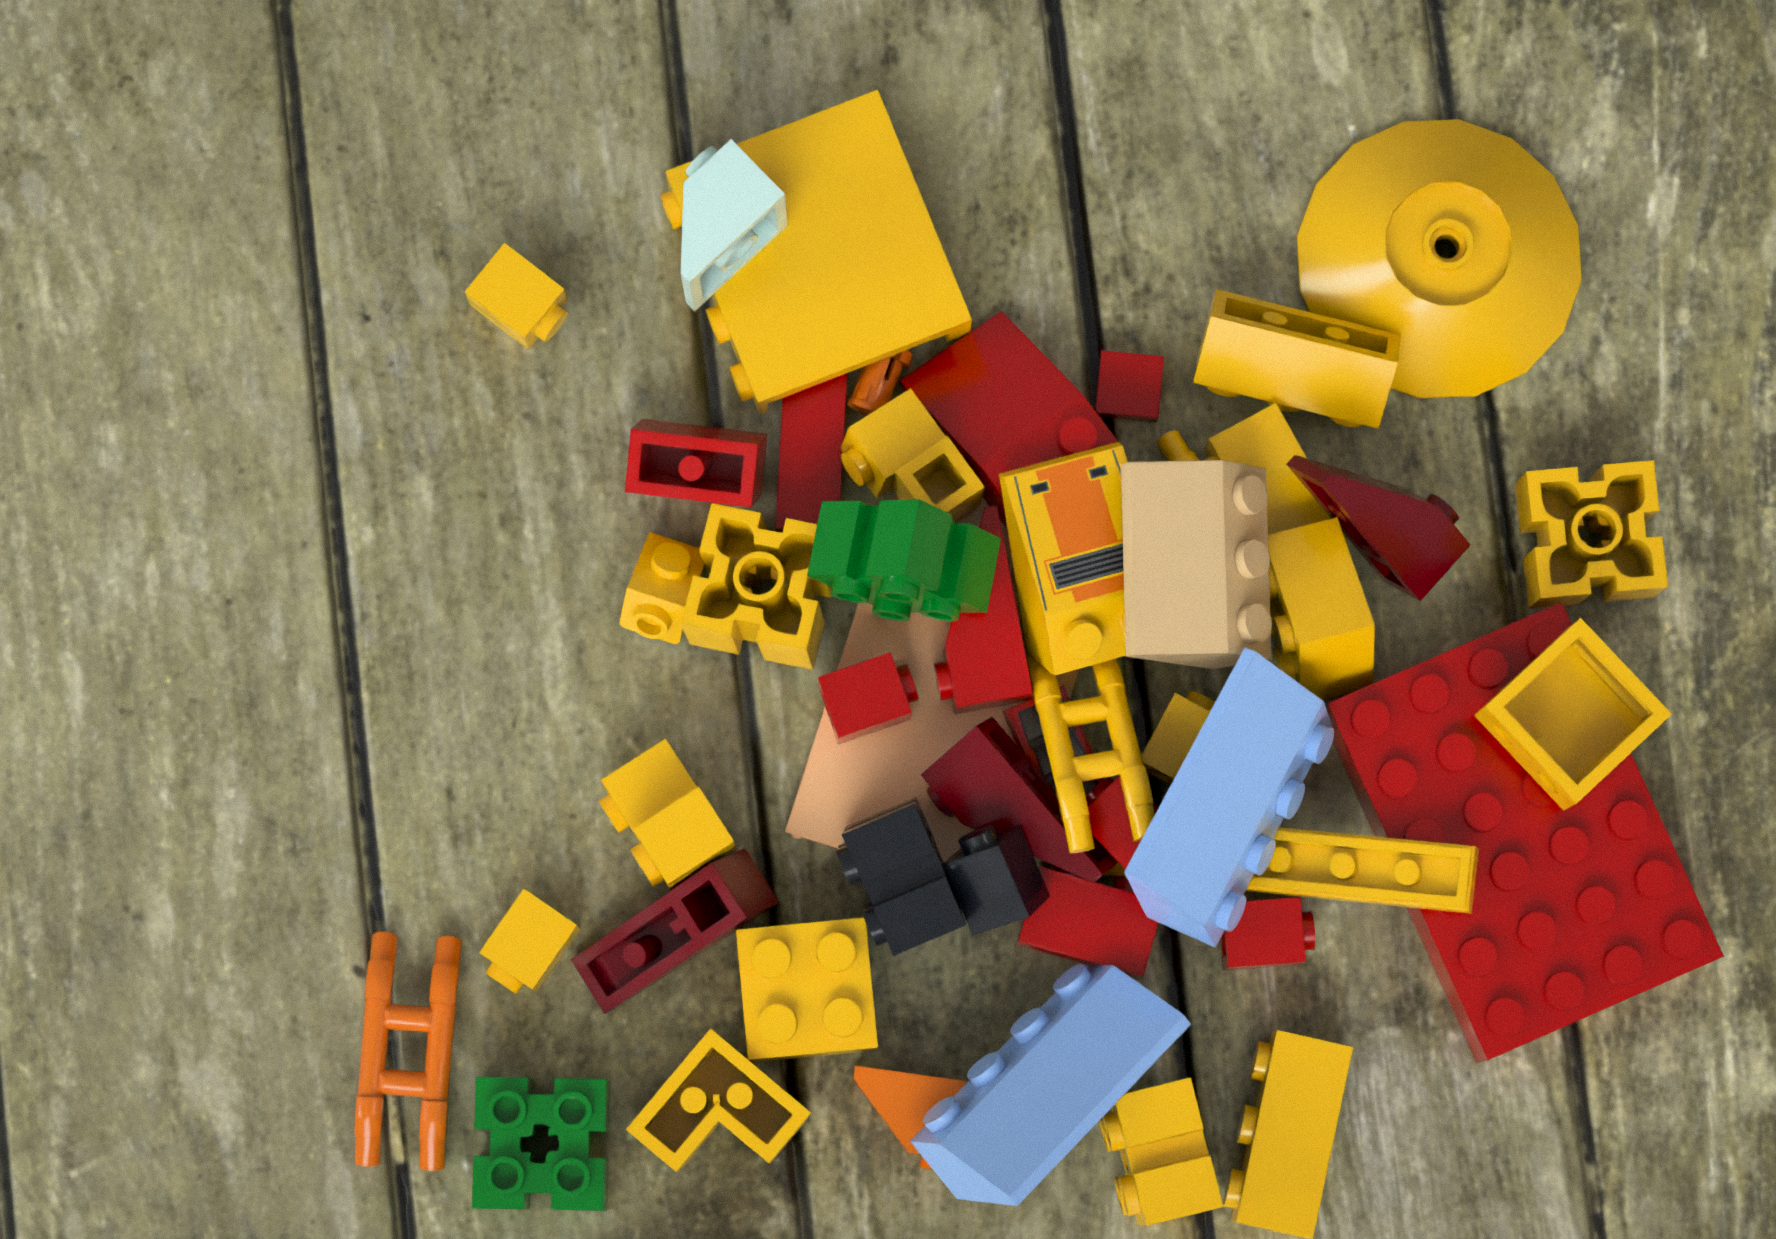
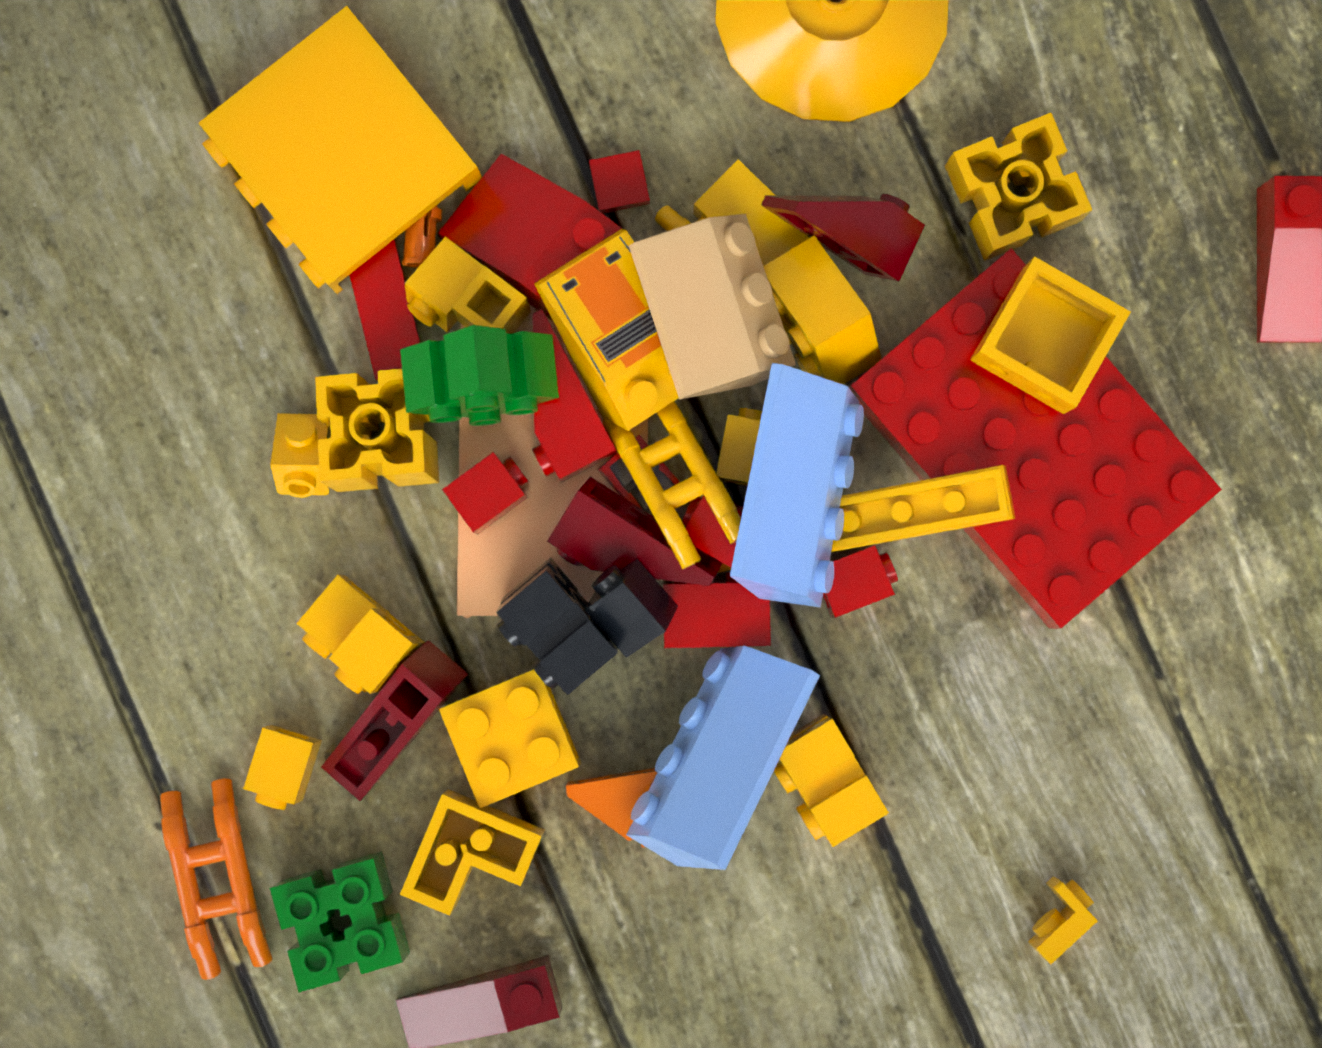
camera: 10 degrees left, 5 degrees up
yellow brick [465,243,568,350] -> none
red brick [625,419,768,508] -> none
light aqua slope [681,139,787,311] -> none
yellow brick [1193,289,1401,429] -> none
yellow brick [1223,1030,1353,1239] -> none

